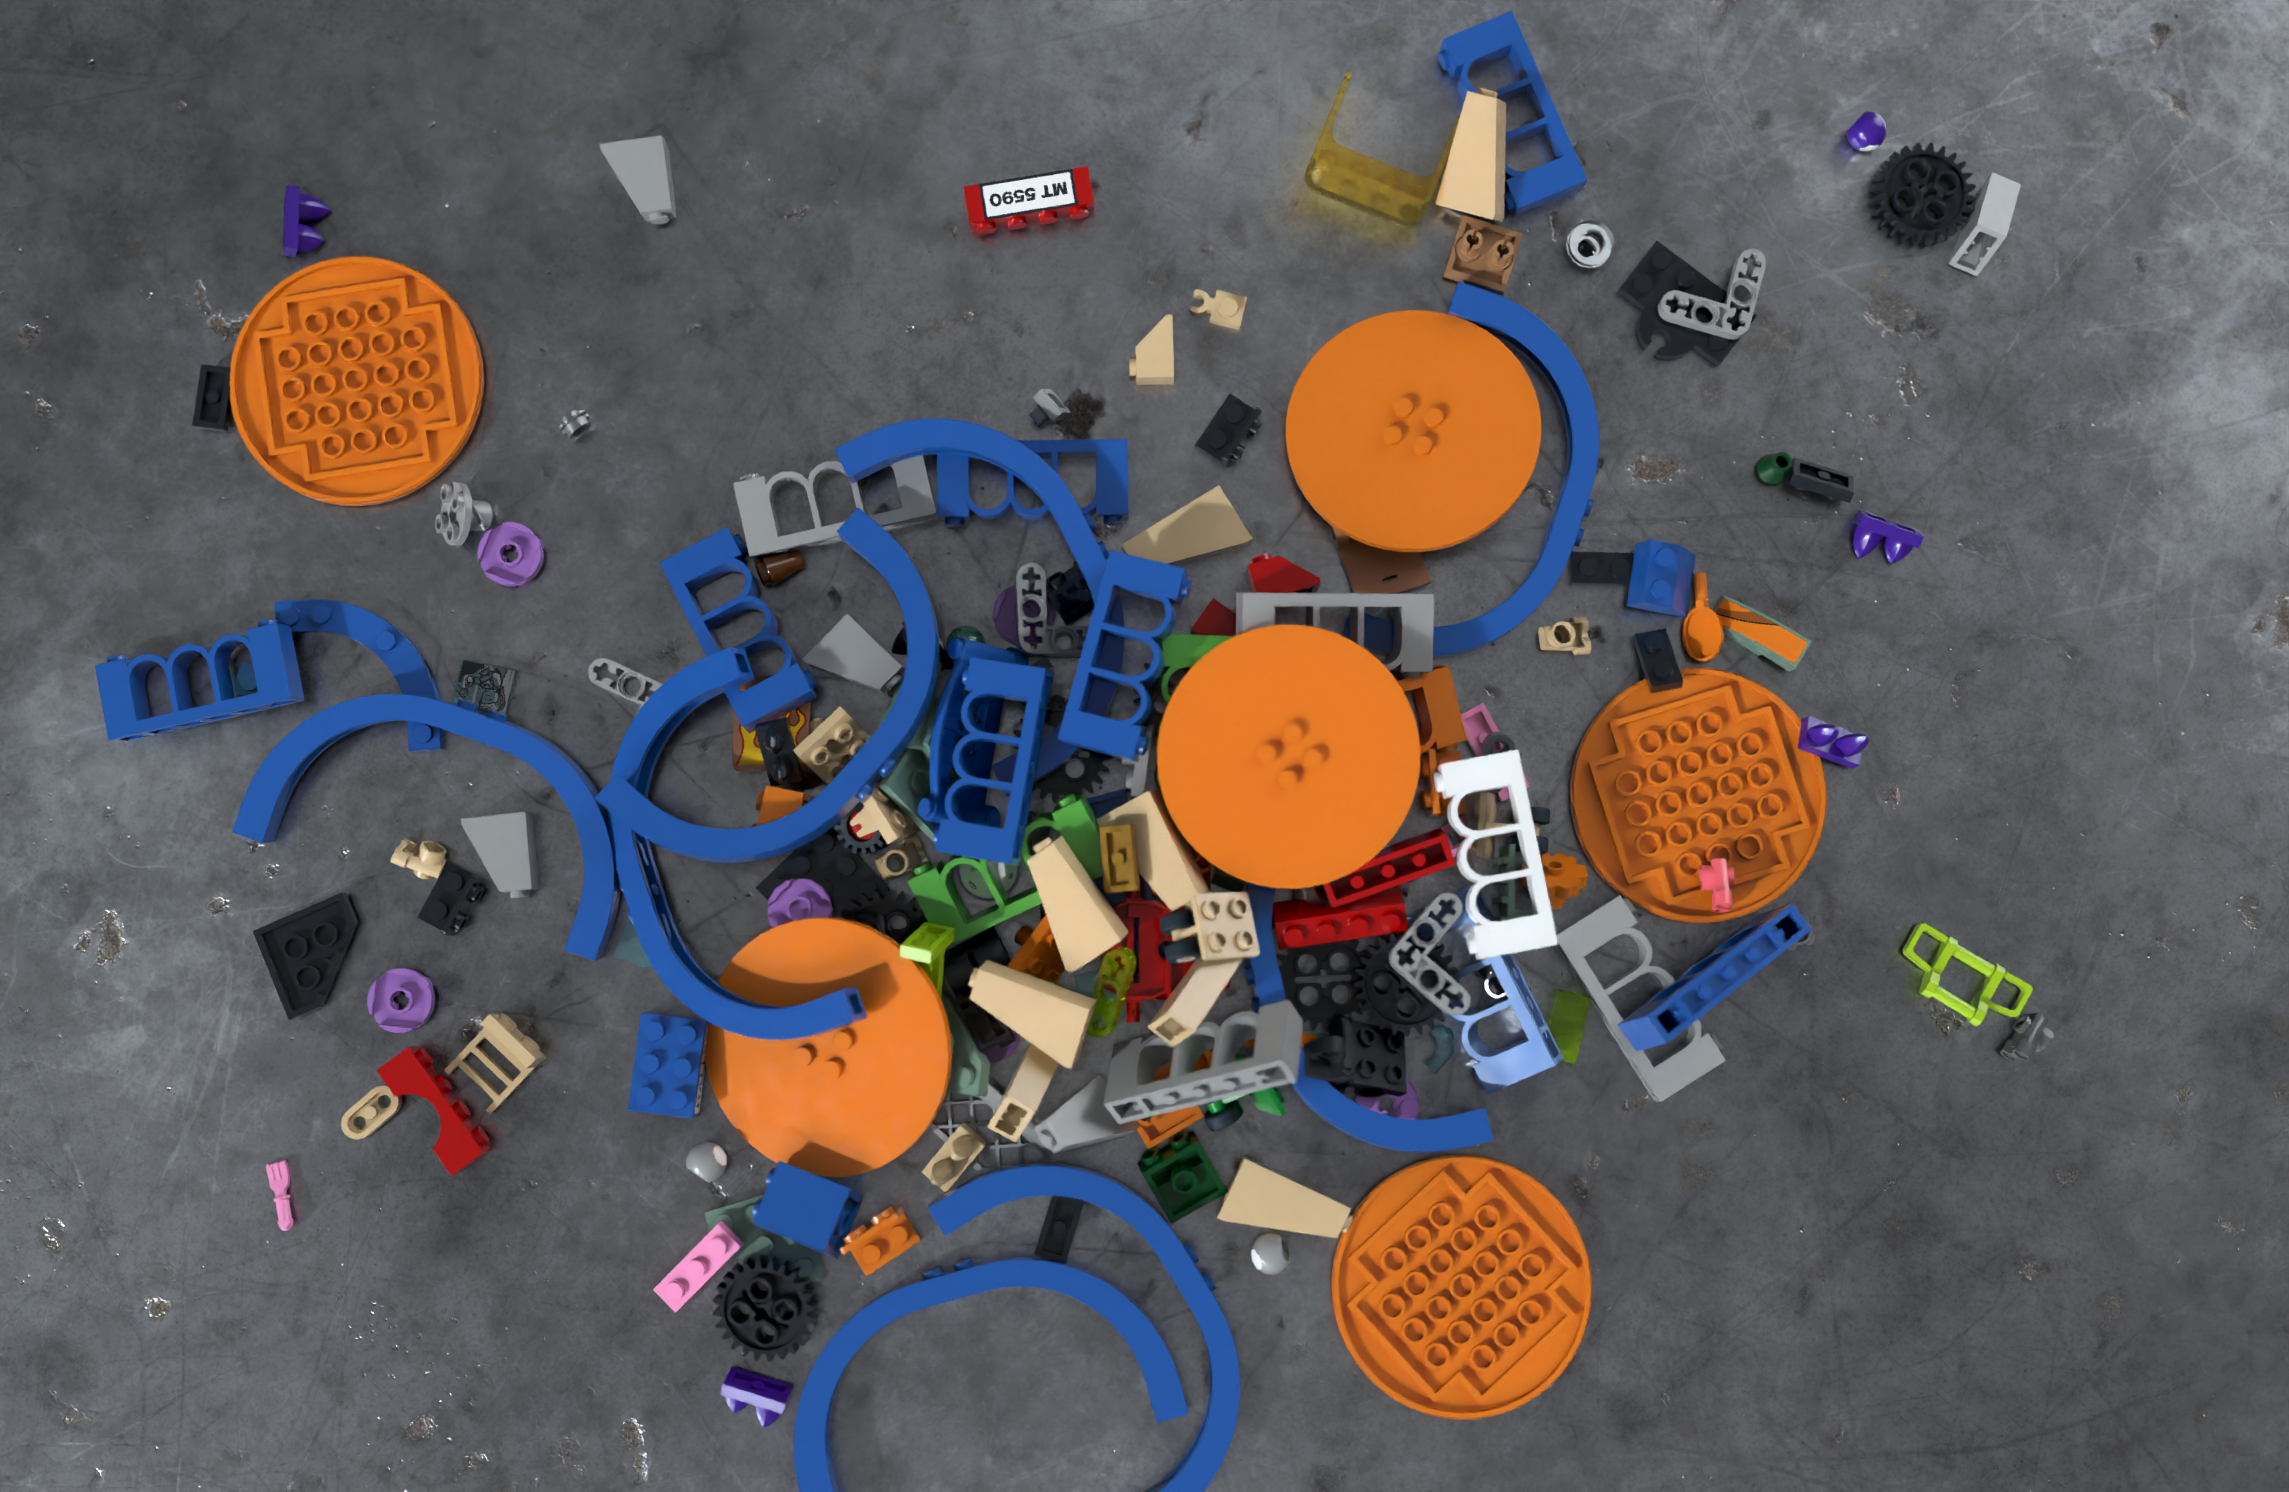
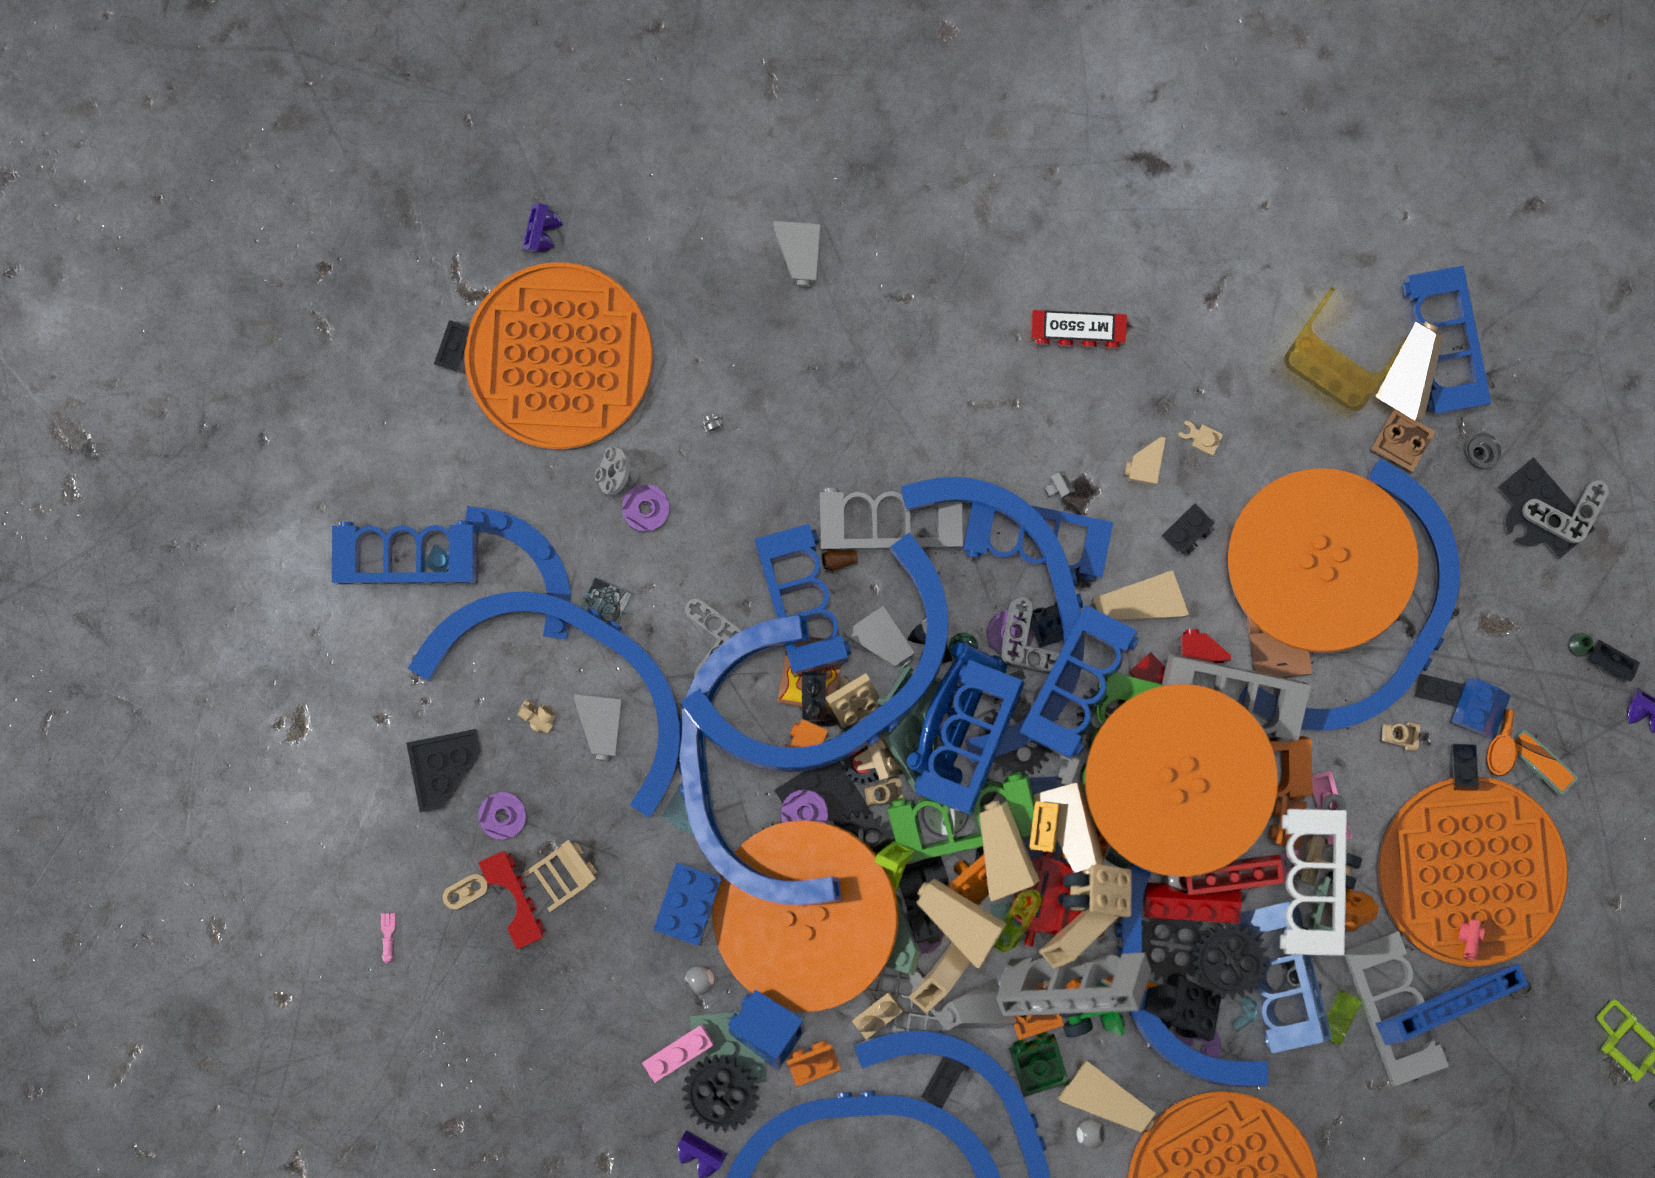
camera: 10 degrees right, 0 degrees up
black bracket [417,861,485,936] -> none
light grey beam [1389,893,1471,1015] -> none
dark purple tile [1798,716,1869,769] -> none

